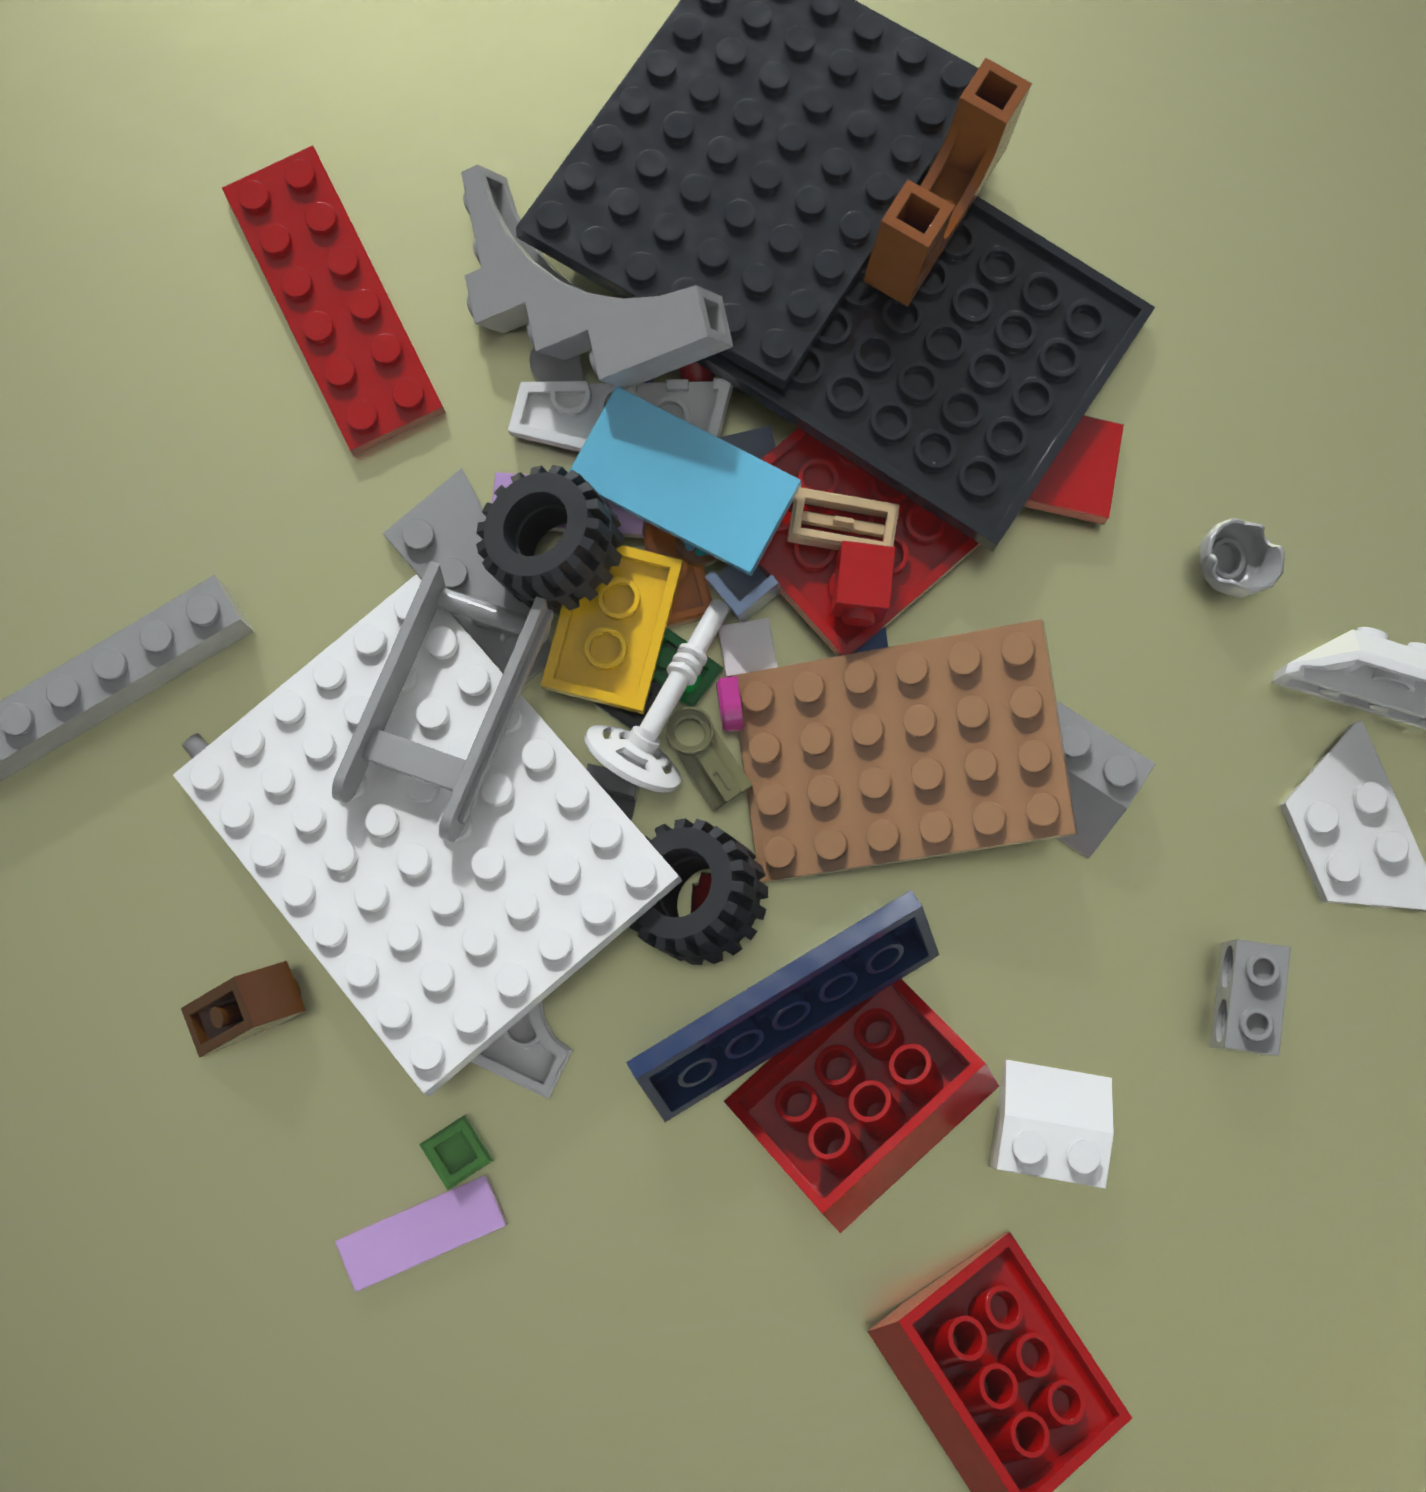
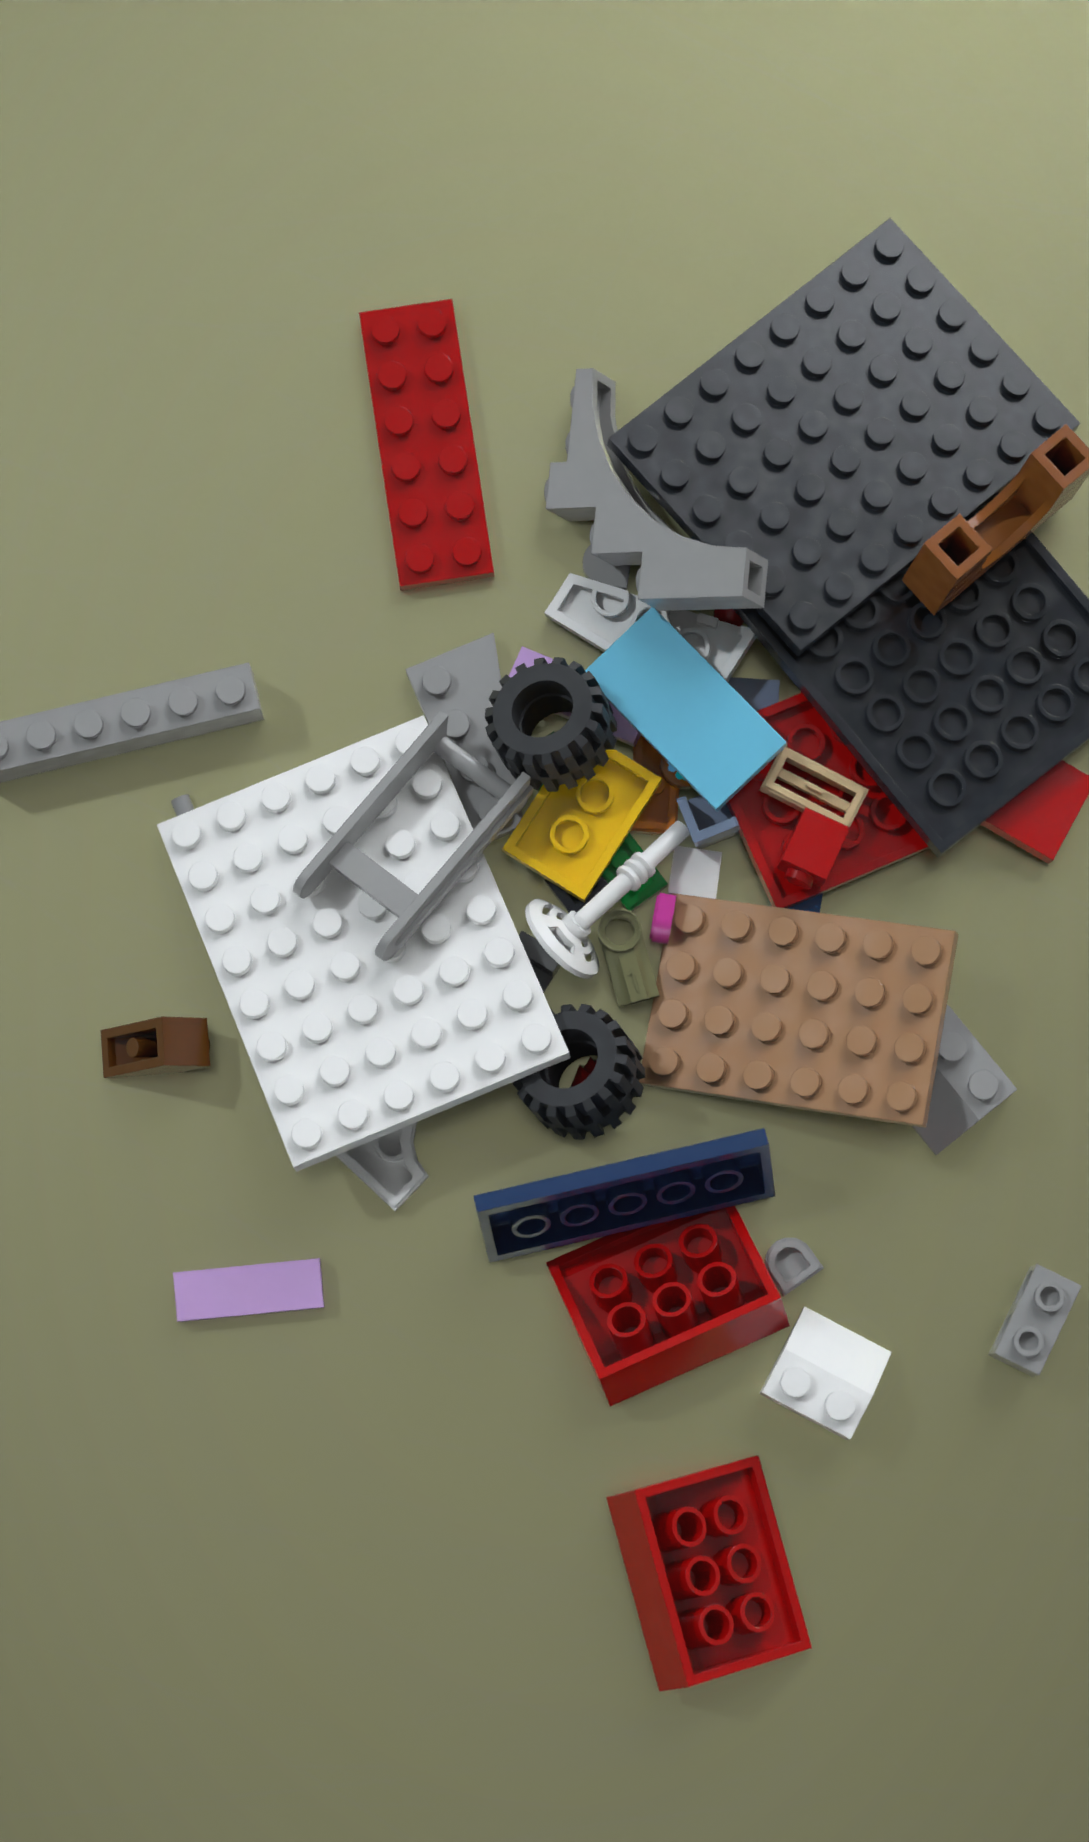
camera: 20 degrees right, 0 degrees up
bright green tile [419,1114,495,1190] -> none
none -> light grey tile [765,1237,824,1297]

